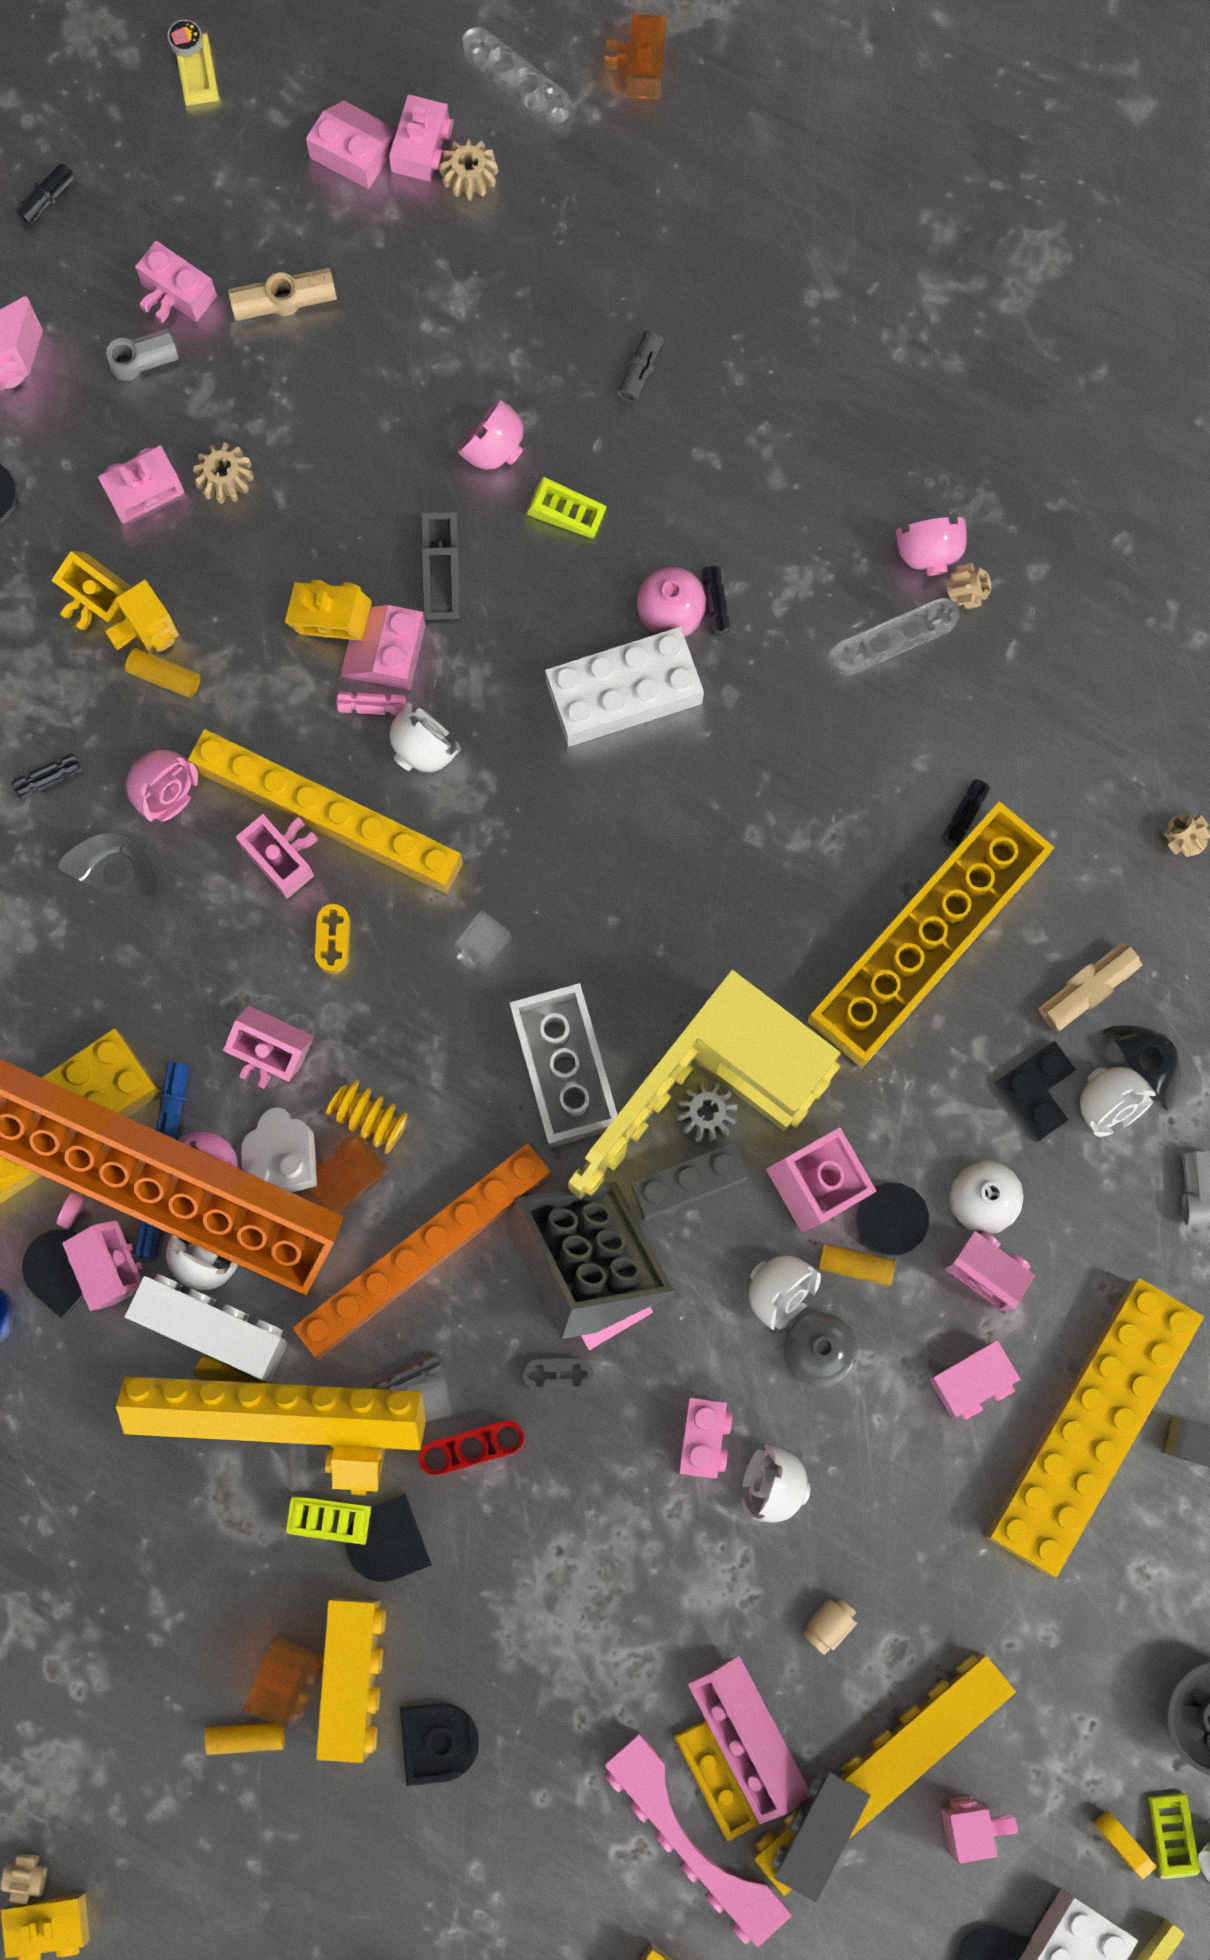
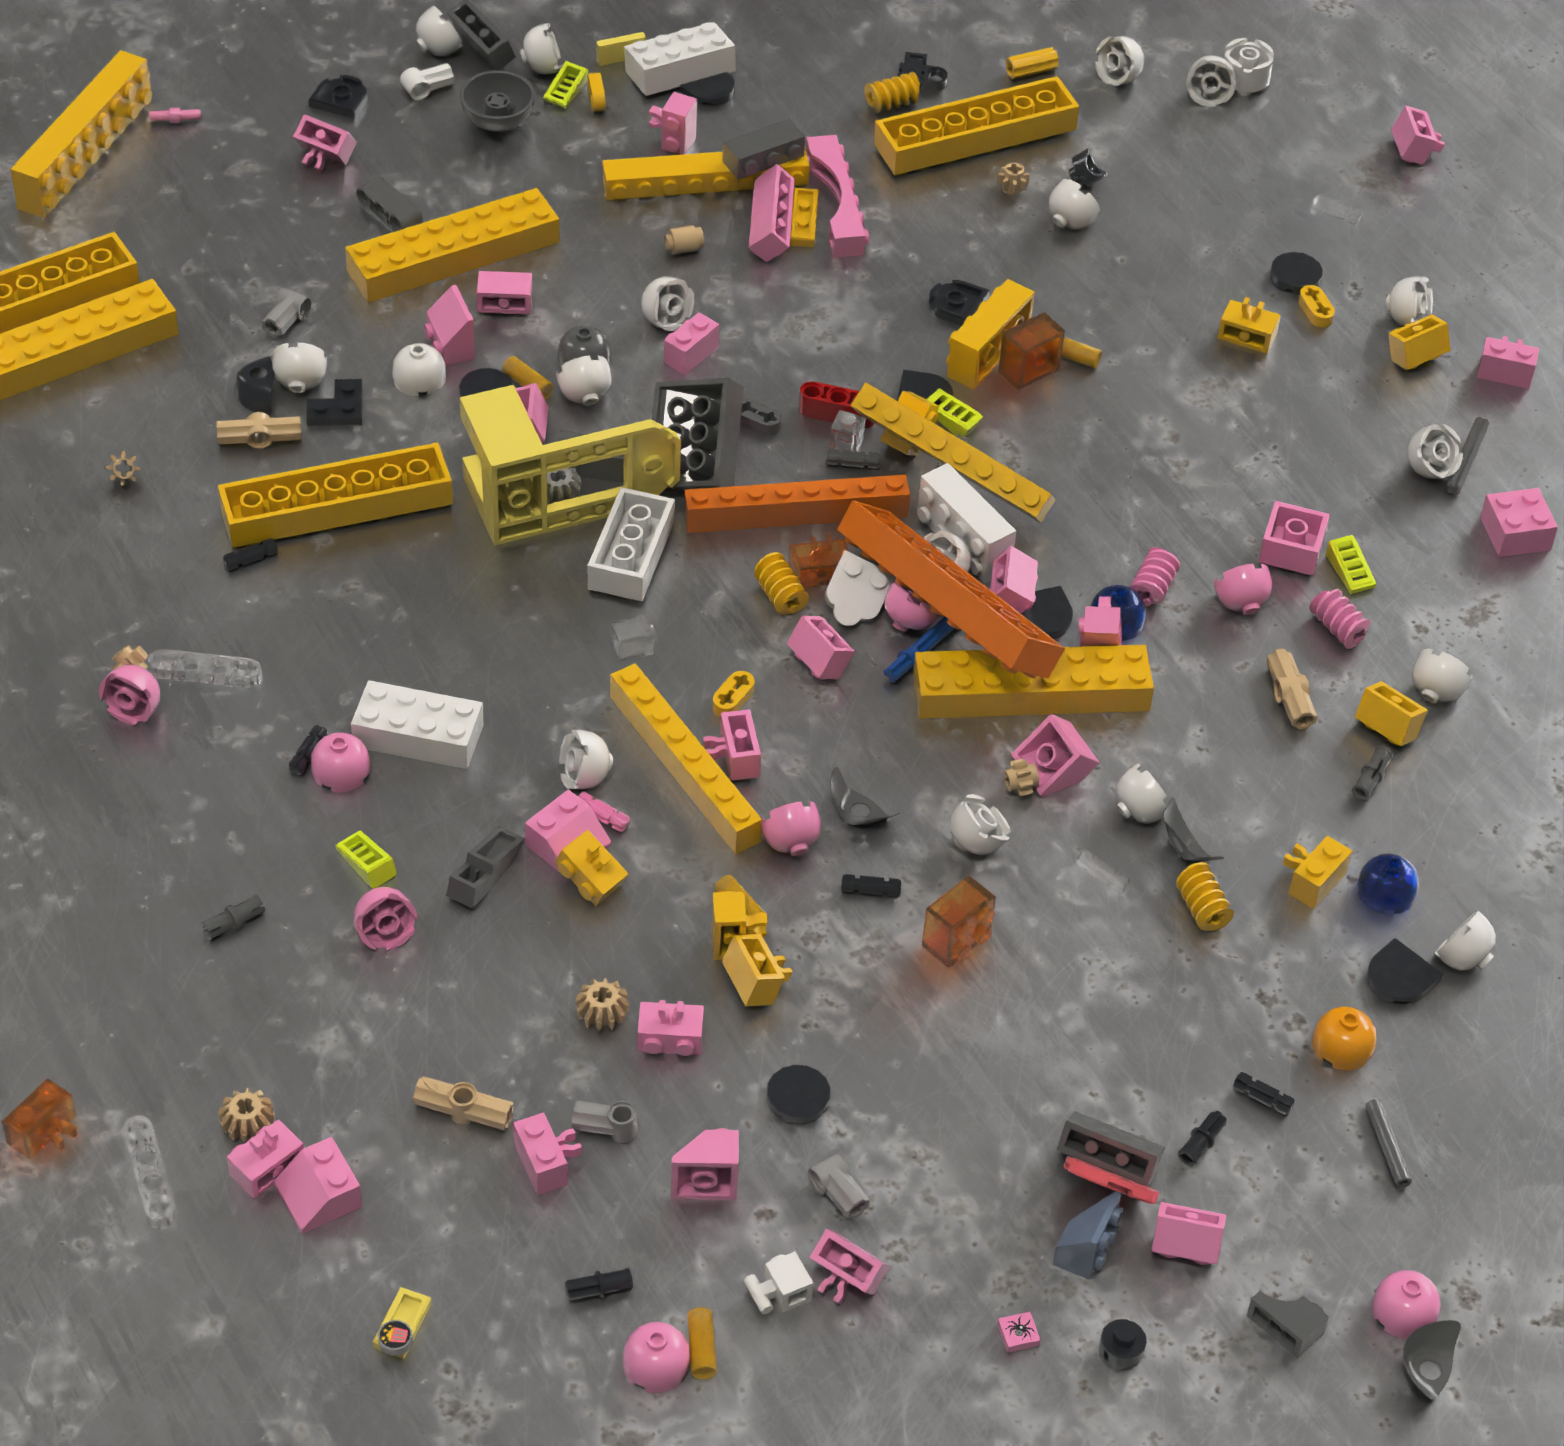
camera: 150 degrees left, 30 degrees down
tan gear [1,1853,47,1905] -> none

